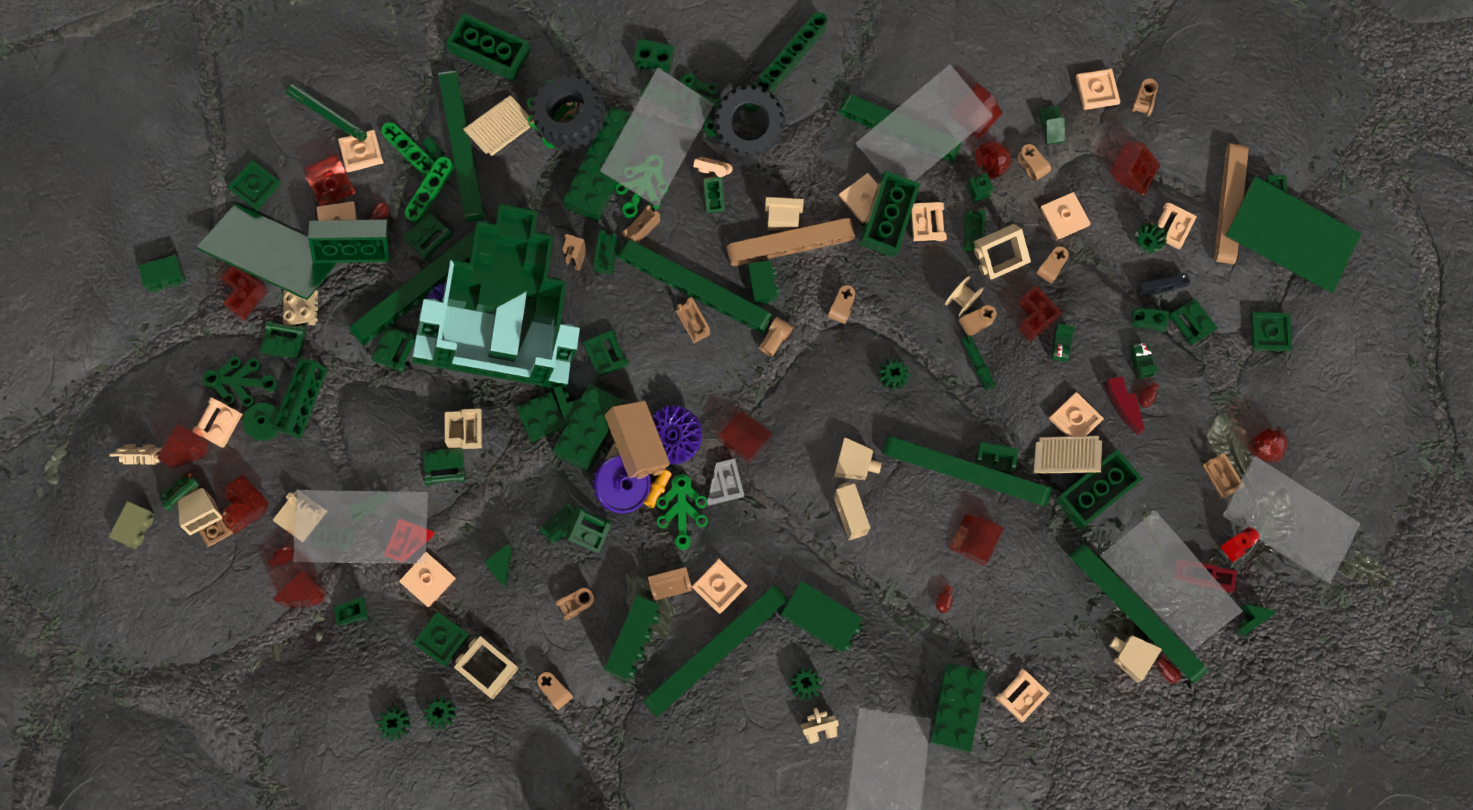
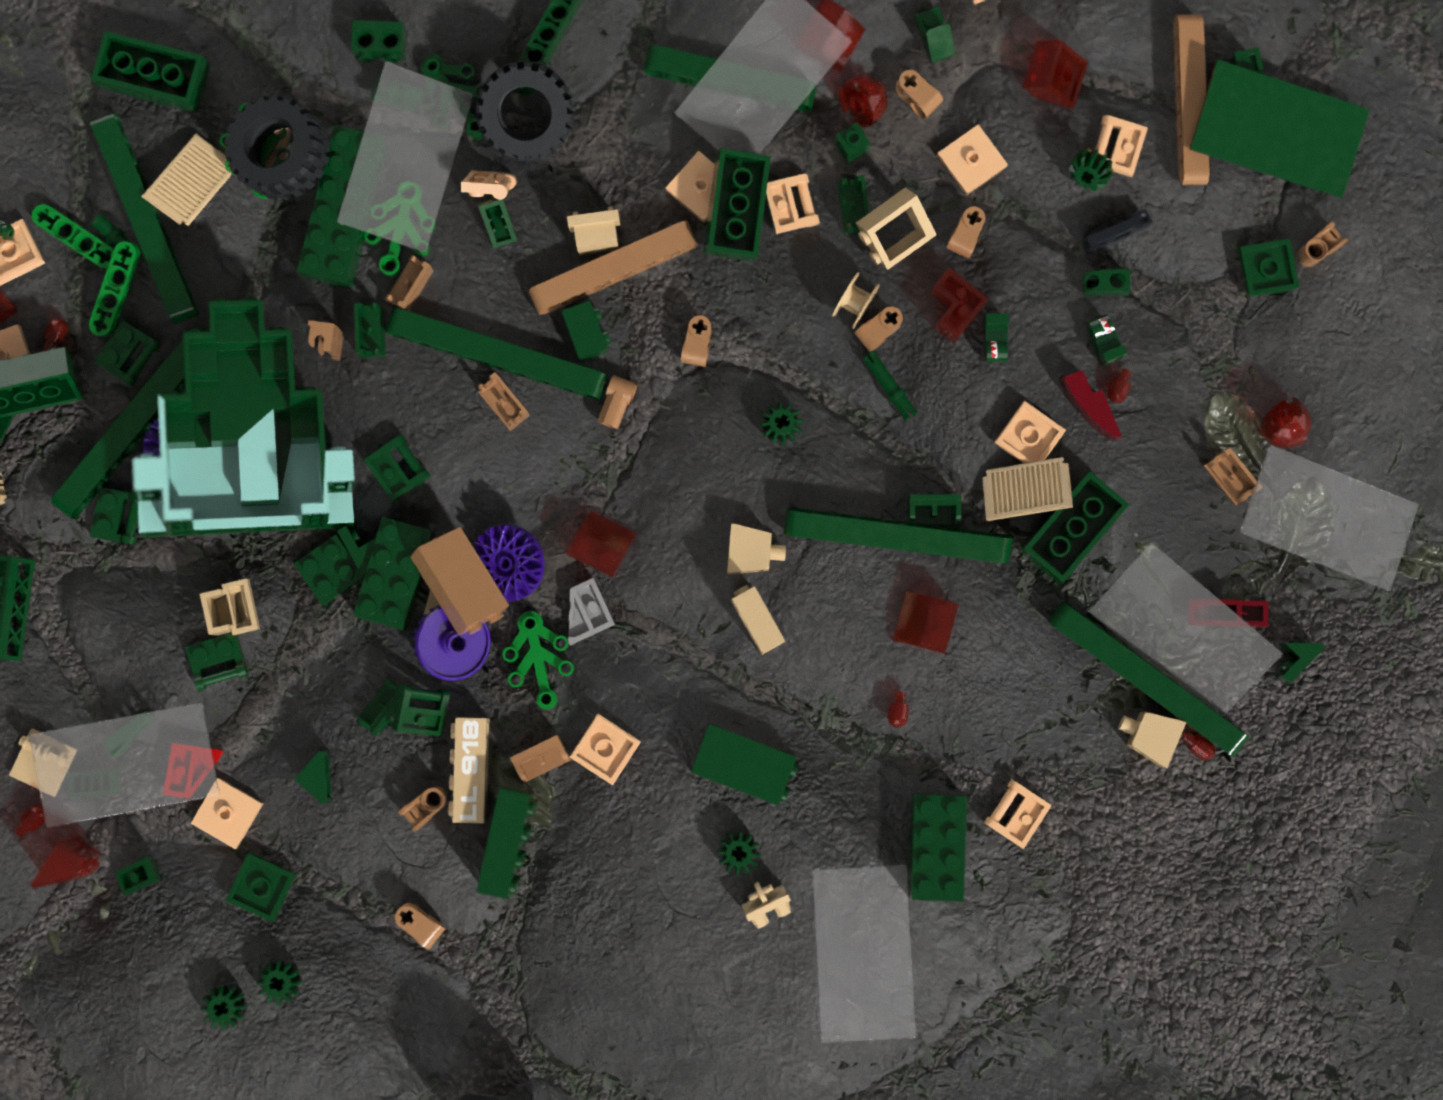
camera: 10 degrees left, 10 degrees up
tan window [454,636,519,699] -> none
dark green beam [643,585,789,717] -> none
light orange pin [644,469,672,508] -> none
dark green plate [1168,298,1218,347] -> none
red leg [1220,527,1259,563] -> none
none -> tan brick [448,718,489,823]
none -> medium nougat piece [1297,221,1349,267]

